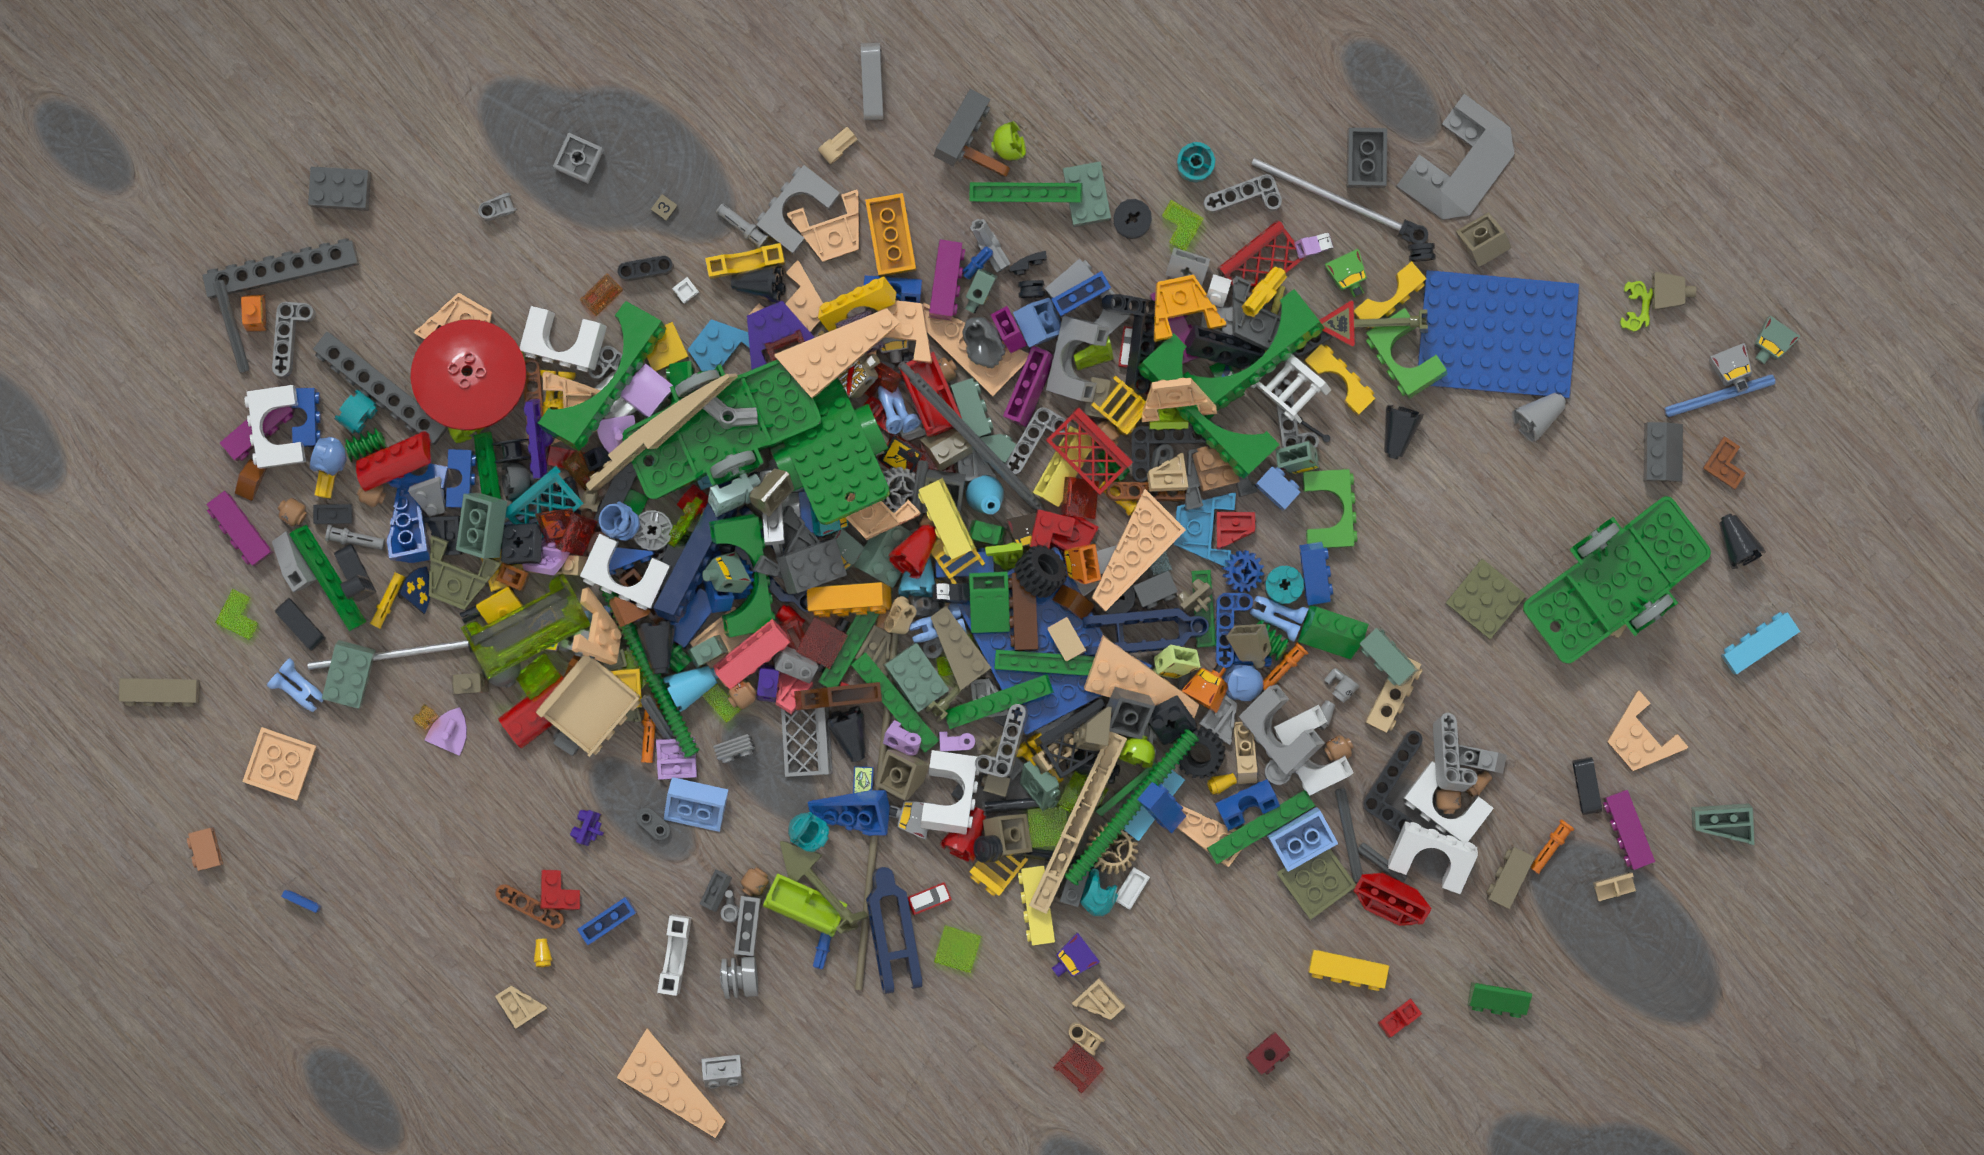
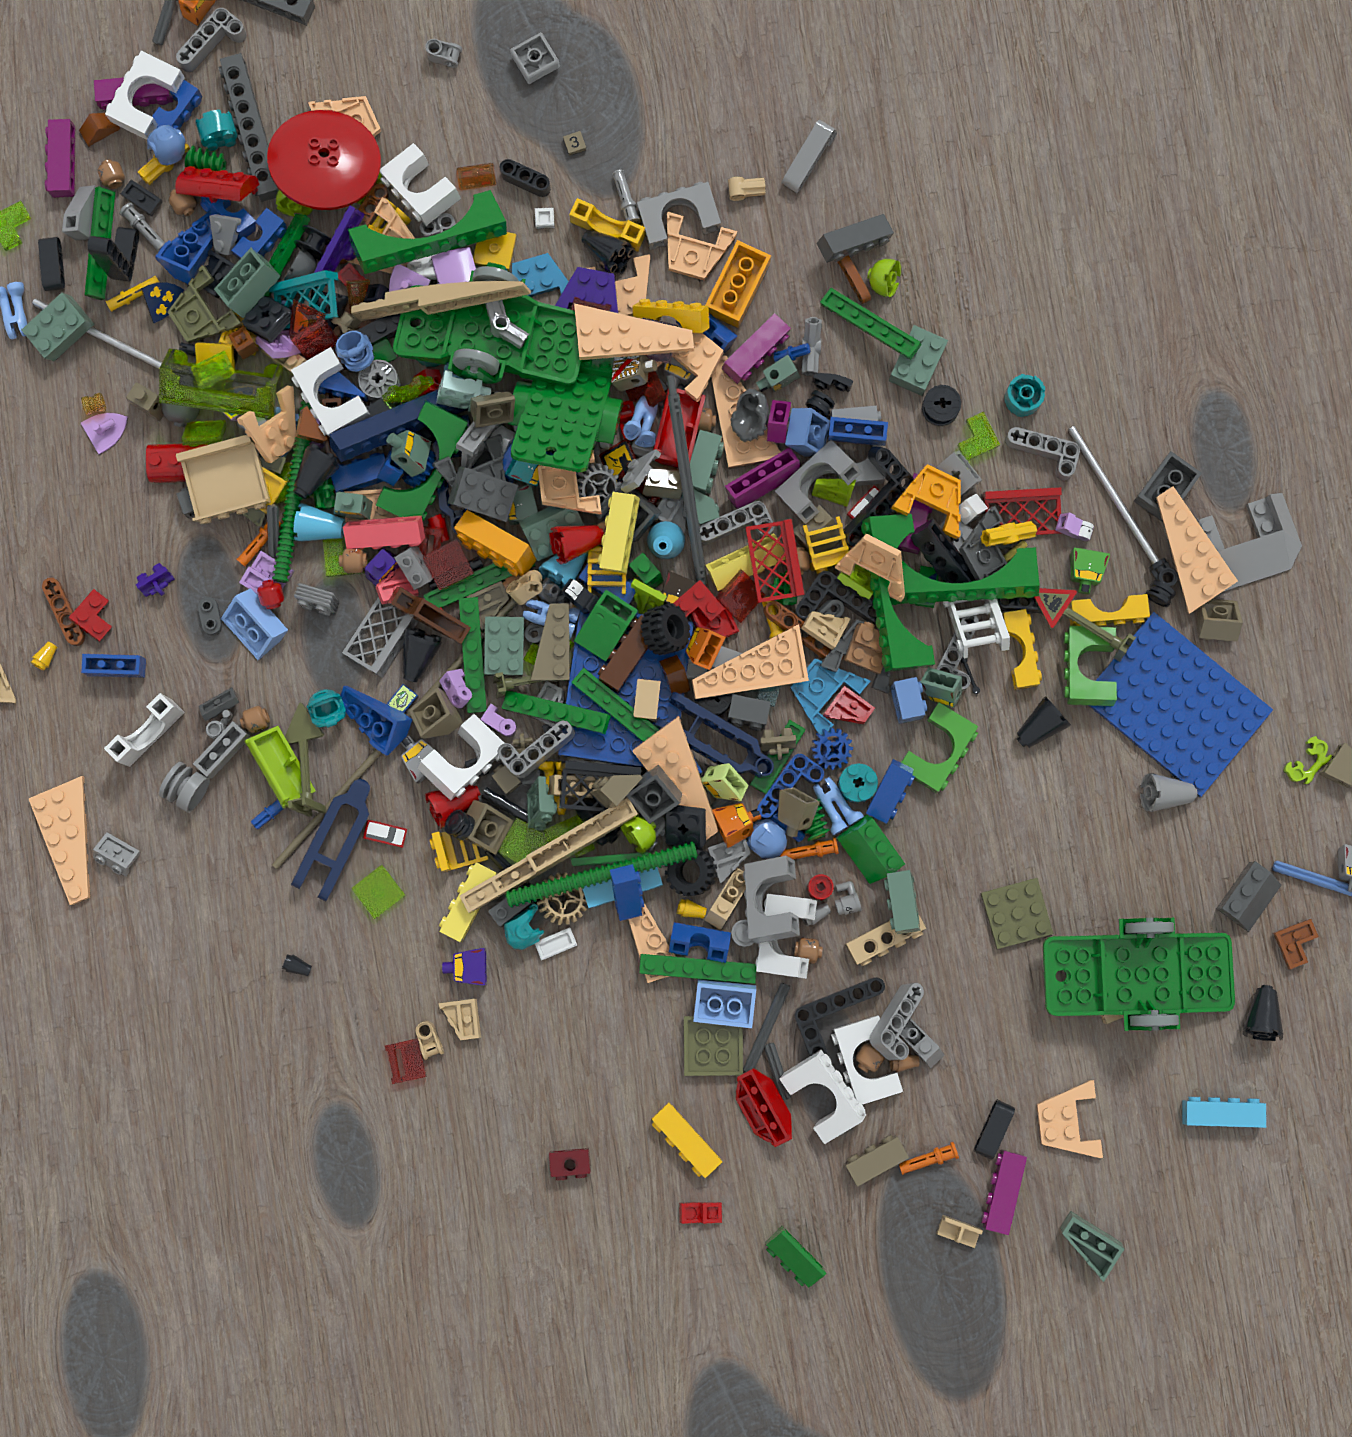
camera: 35 degrees right, 5 degrees down
none -> clear neon green plate [191,350,235,390]
none -> red head [257,580,284,609]
none -> black cone [282,954,312,977]
none -> light grey wing [621,449,661,493]
none -> red wheel [807,874,834,900]
none -> light nougat wing [1156,486,1238,614]

